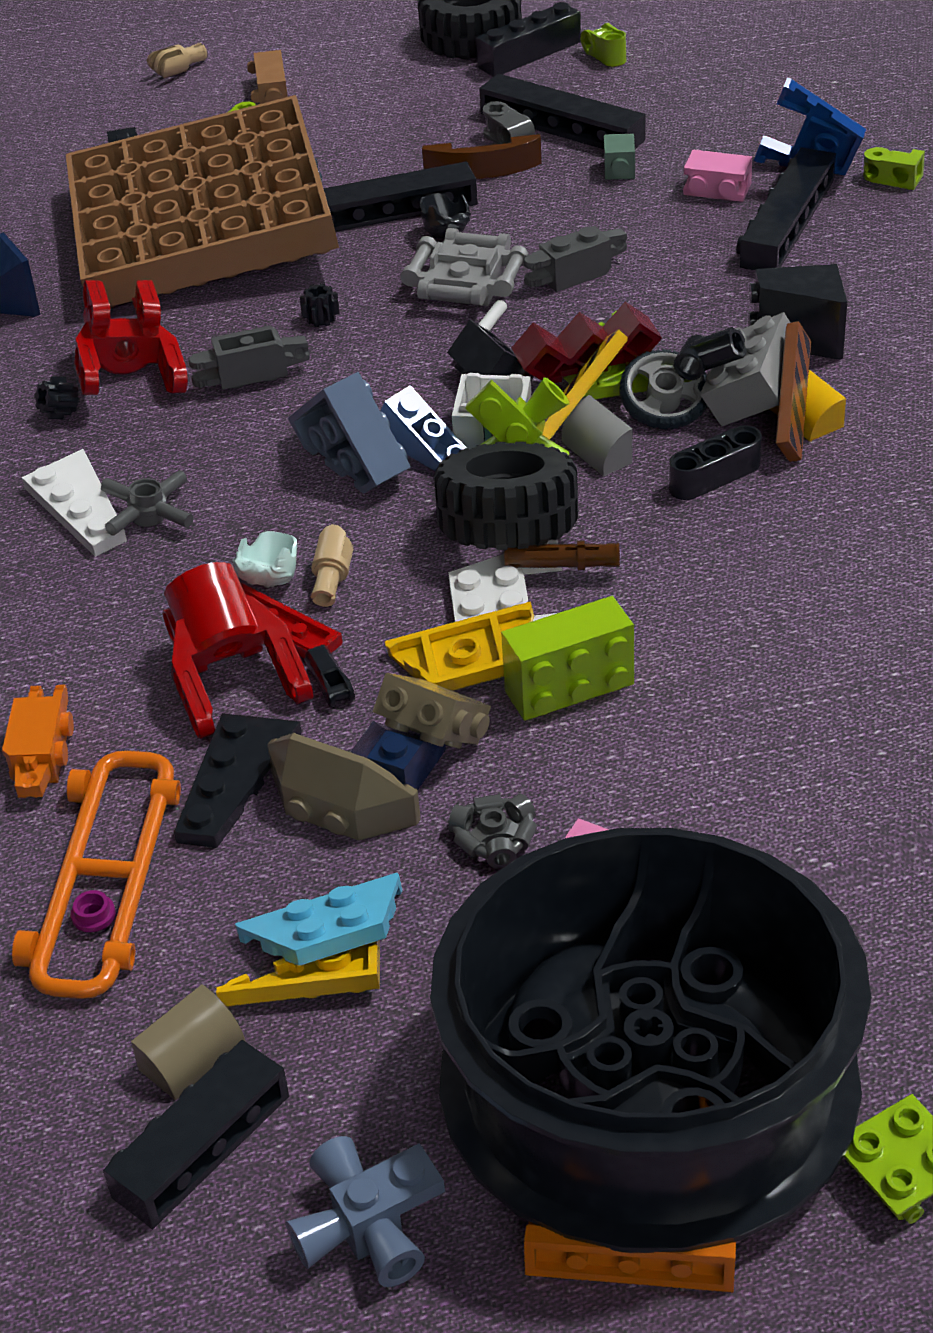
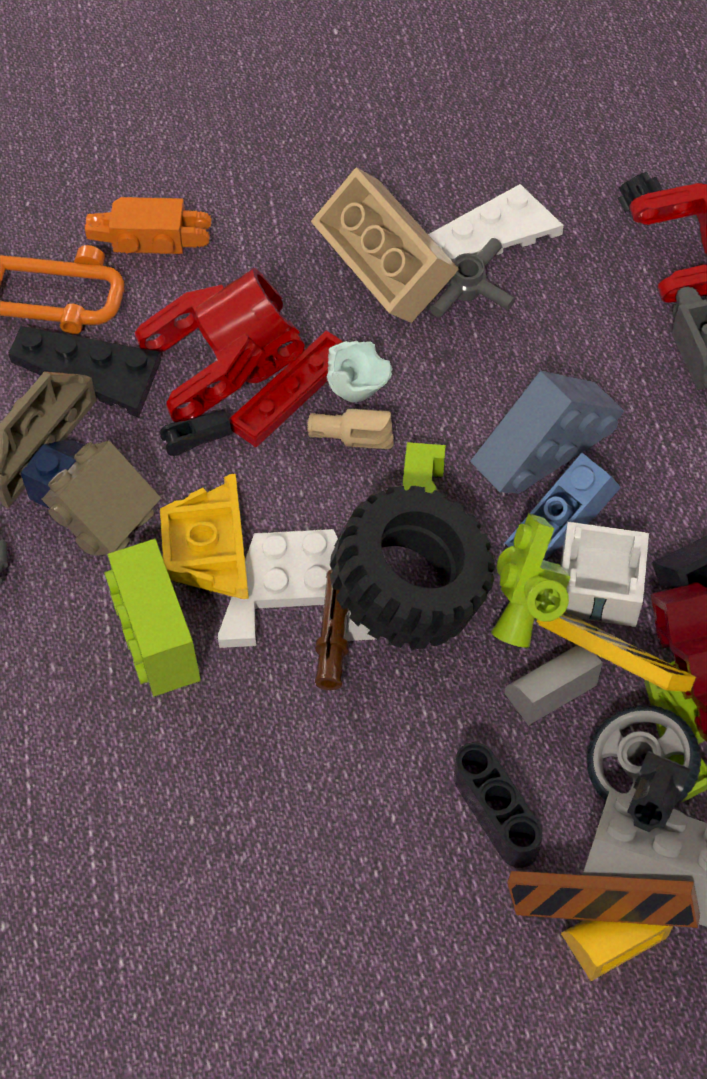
camera: 90 degrees right, 15 degrees up
none -> tan brick [311,167,459,323]
none -> lime leg [402,442,446,493]

